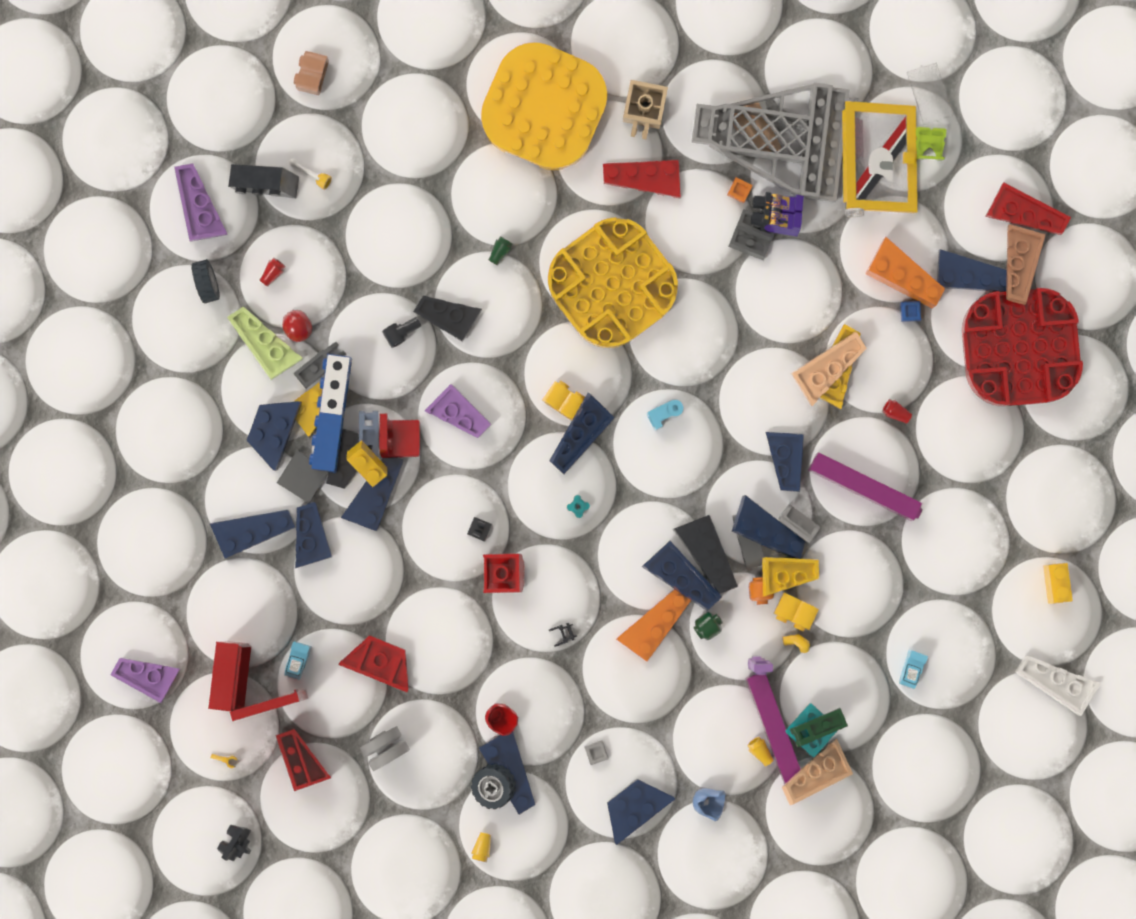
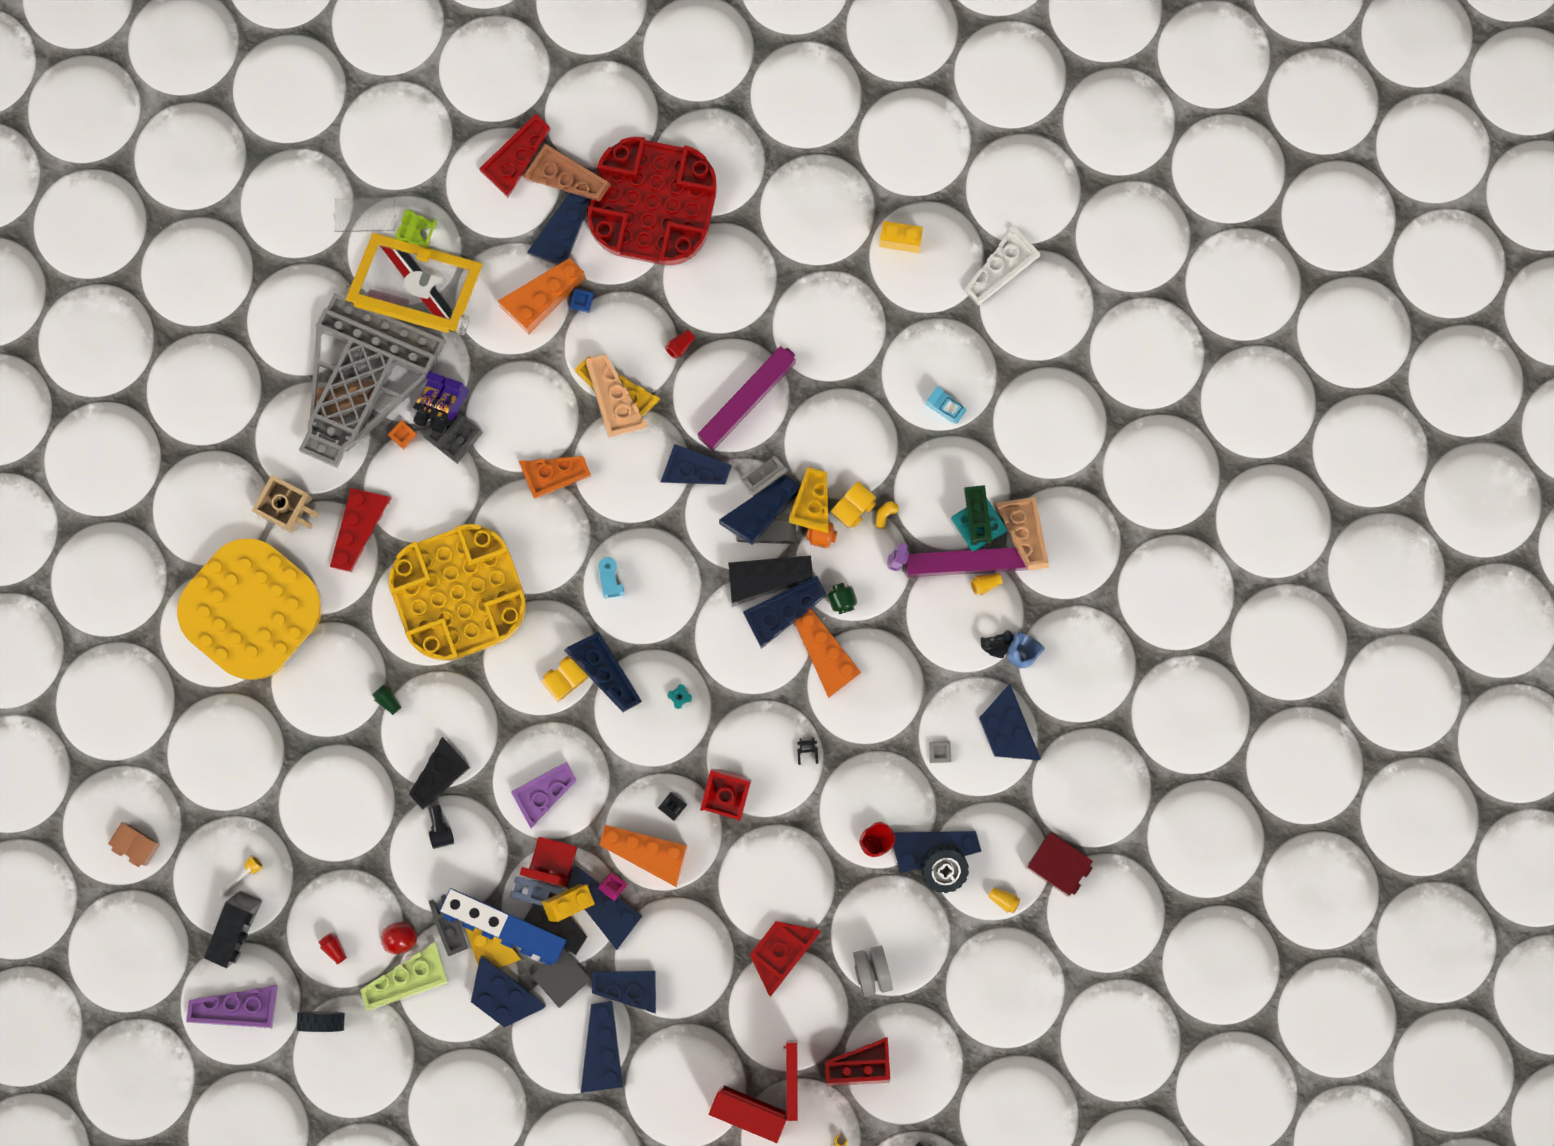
camera: 70 degrees left, 5 degrees down
medium azure leg [284,641,312,680] -> none
none -> orange wing [519,456,591,500]
none -> dark pink tile [598,872,627,901]
none -> orange wedge [600,825,687,888]
none -> black piece [980,630,1014,658]
none -> dark red brick [1025,832,1093,897]

